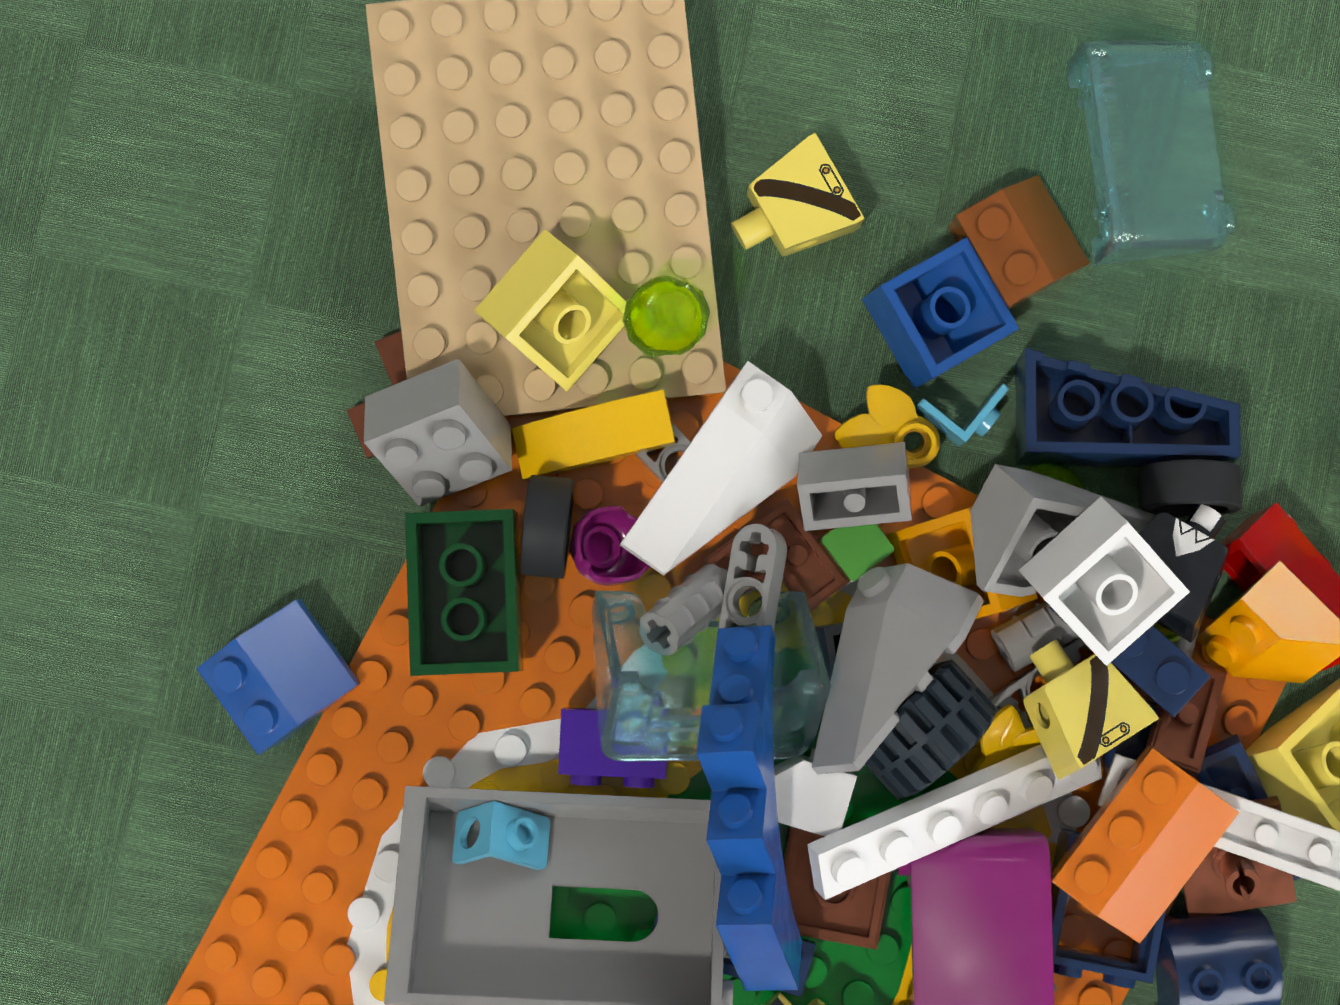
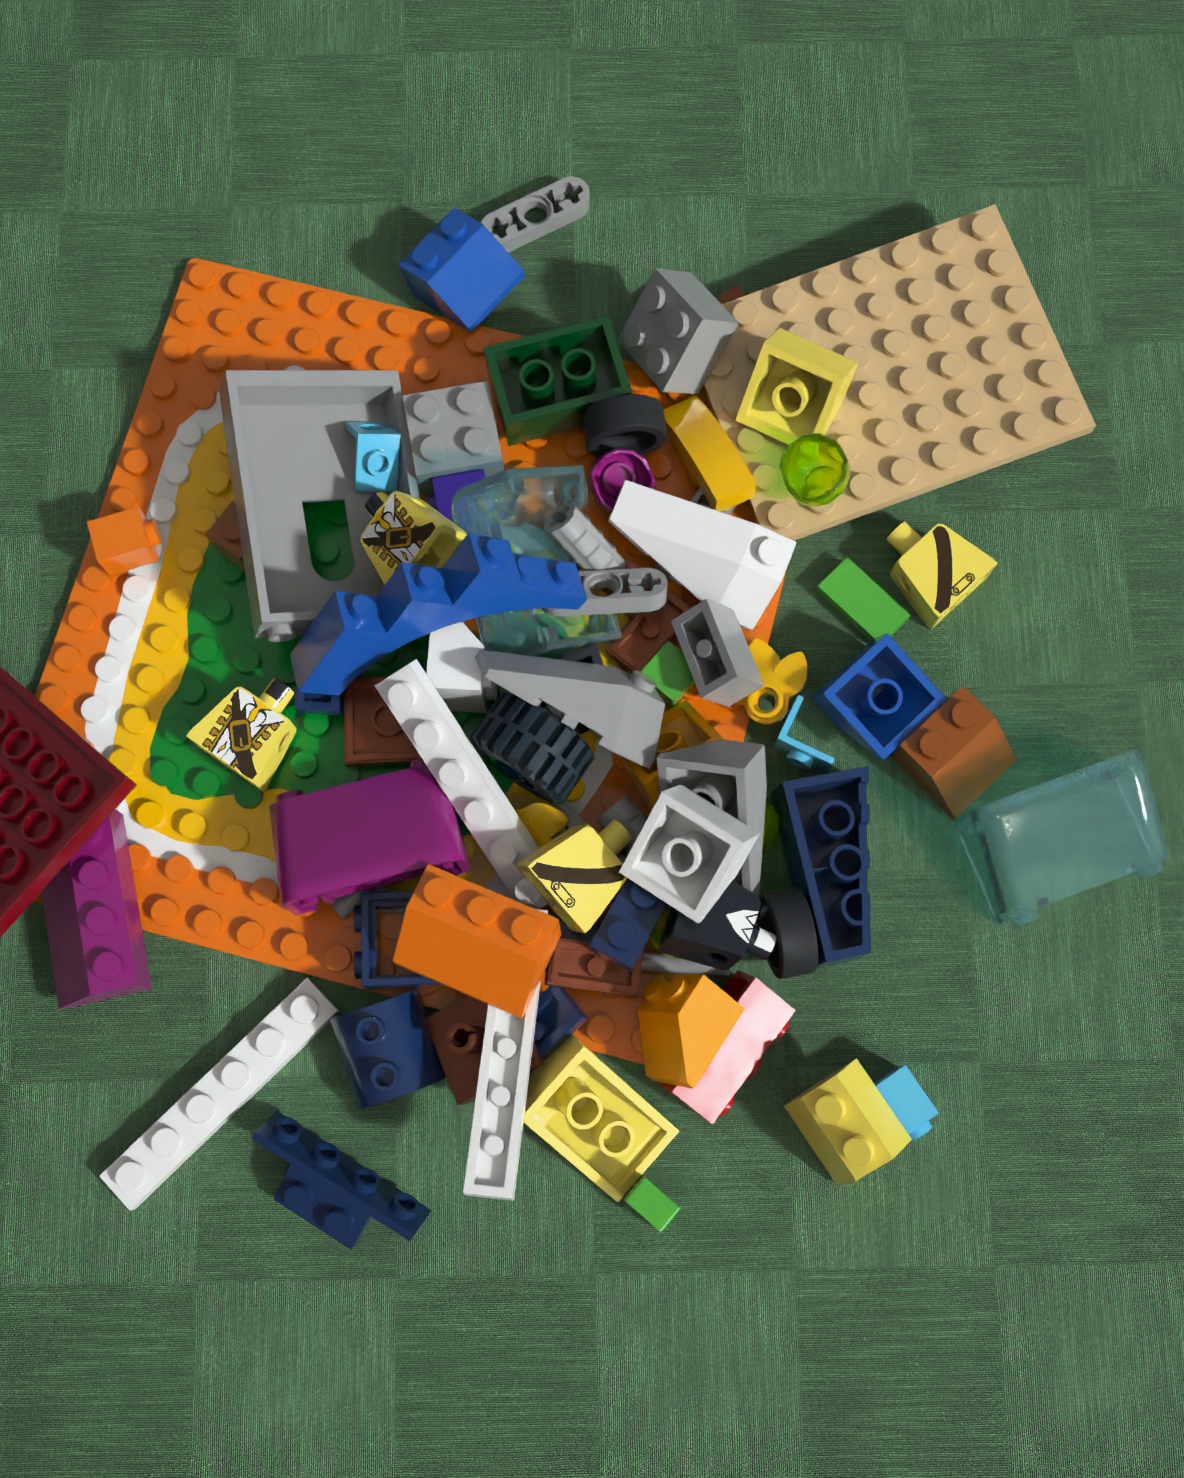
camera: 80 degrees right, 10 degrees down
none -> torso [360,491,467,585]
none -> light grey brick [402,381,506,495]
none -> light grey beam [481,176,590,253]
none -> bright green tile [816,557,911,641]

